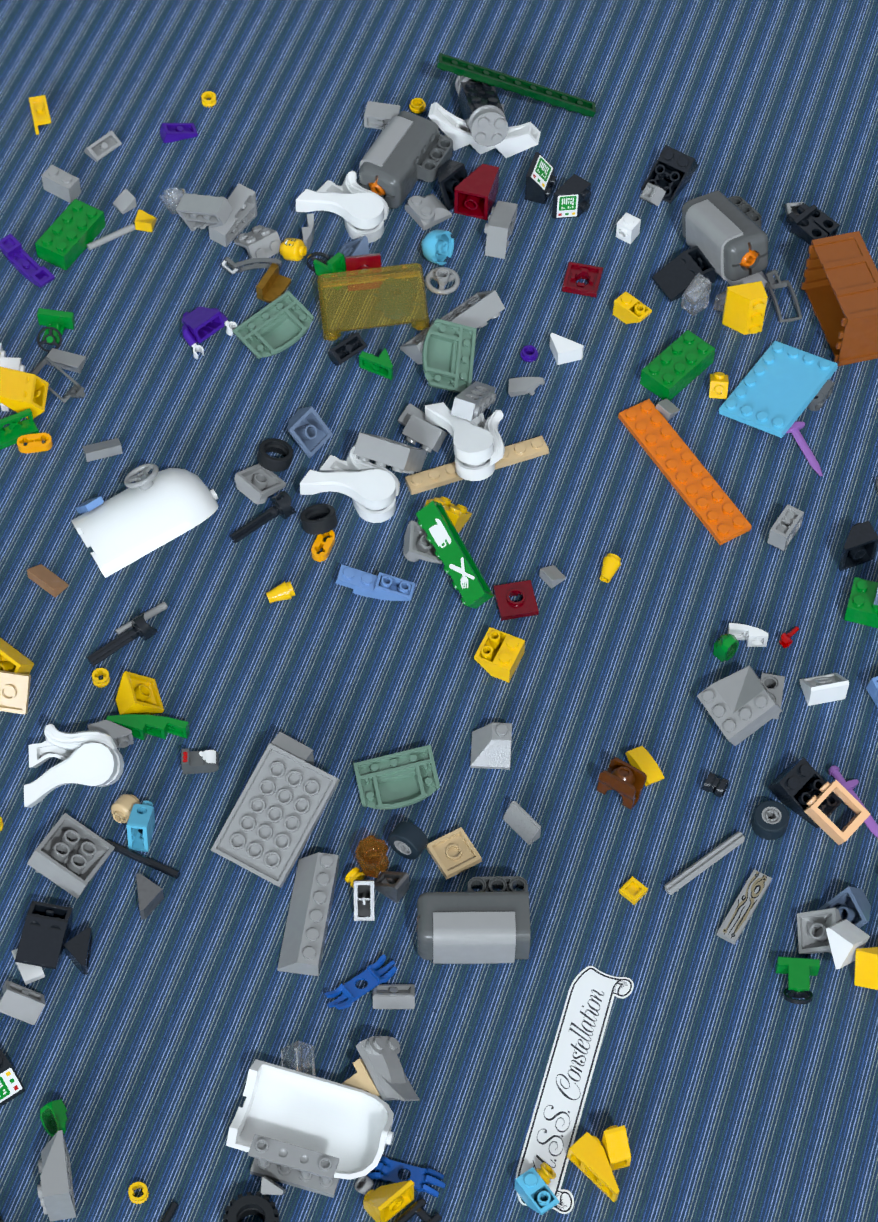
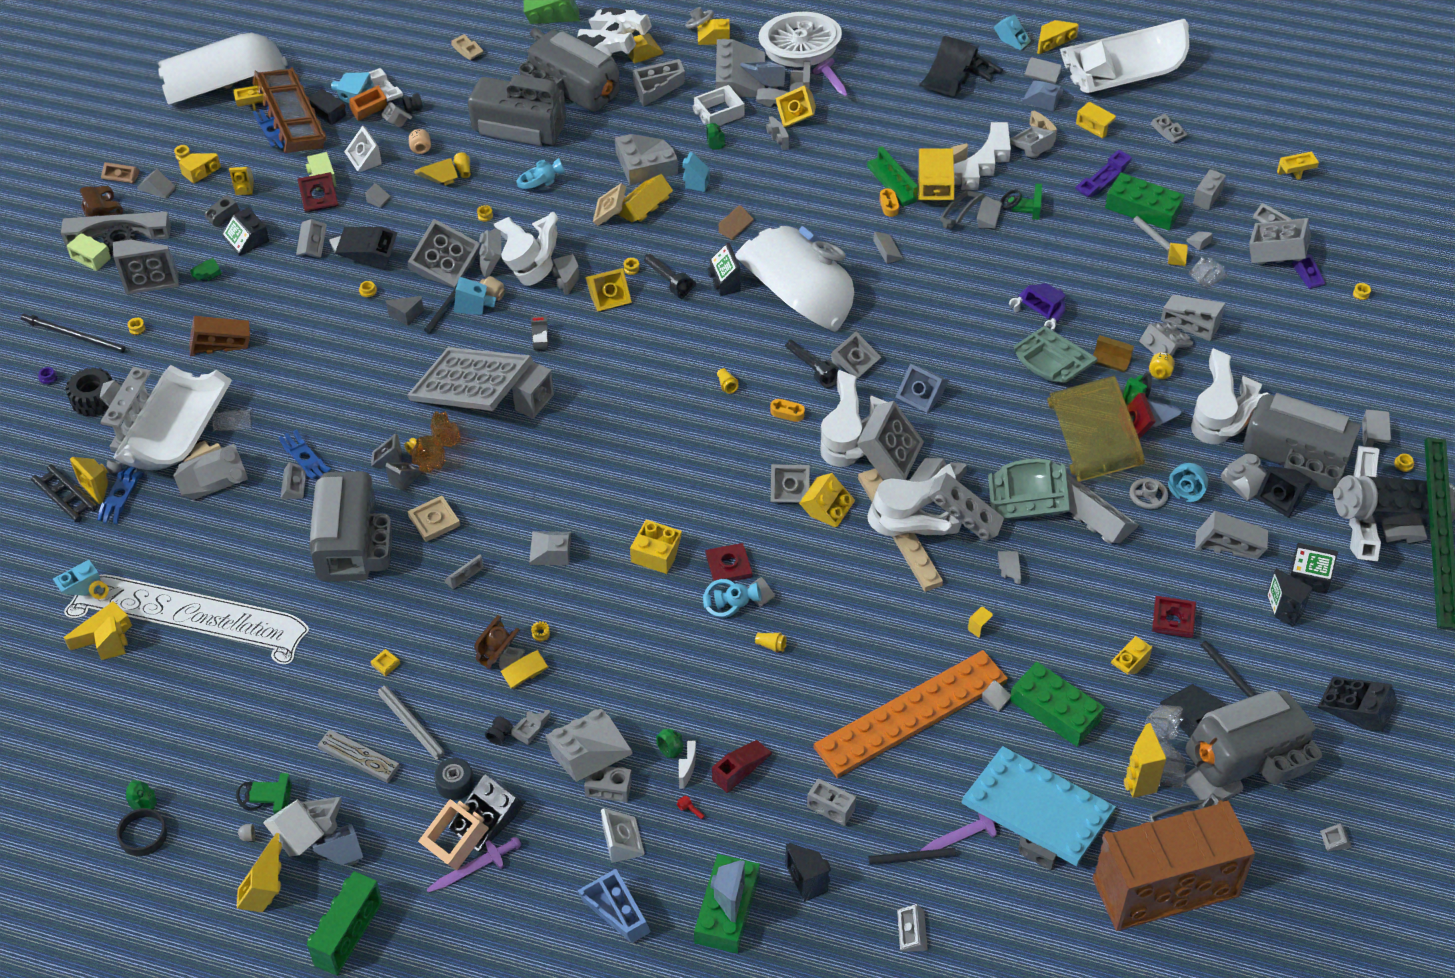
camera: 90 degrees right, 5 degrees down
black slope [63,927,93,975] -> none
green slope [106,714,190,740] -> none
light grey bar [115,602,168,636] -> none
light grey wedge [176,193,233,231] -> none
dark grey sword [221,256,282,274] -> none
black tyre [257,438,293,472] -> none
light grey slope [277,852,339,976] -> none
black tyre [300,504,337,535] -> none
light grey slope [302,213,314,252] -> none
black brick [328,332,367,366] -> none
medium blue slope [336,564,416,601] -> none
sand green slope [353,745,440,810] -> none
green slope [359,348,393,380] -> none
black wheel [388,821,428,860] -> none
green brick [416,501,494,609] -> none
dark red slope [454,164,499,220] -> none
dark purple plate [520,345,538,362] -> none
white slope [549,333,584,365] -> none
white brick [616,212,641,244] -> none
light grey slope [640,183,666,206] -> none
yellow bracket [709,372,729,399] -> none
black hips [786,203,840,246] -> none
none -> black tyre [116,808,167,856]
none -> green rock [126,780,157,810]
none -> dark orange wedge [189,316,250,356]
none -> light grey hinge [238,823,255,841]
none -> yellow plate [359,281,377,297]
none -> clear orange hair [430,411,461,447]
none -> light grey slope [479,228,501,278]
none -> light grey slope [511,710,551,745]
none -> yellow bush [531,621,550,642]
none -> medium azure piece [703,579,762,618]
none -> black slope [707,243,741,296]
none -> dark red slope [712,740,772,793]
none -> black bar [868,847,956,865]
none -> yellow slope [968,607,993,637]
none -> black bar [1200,641,1257,698]
none -> light grey slope [1249,218,1311,264]

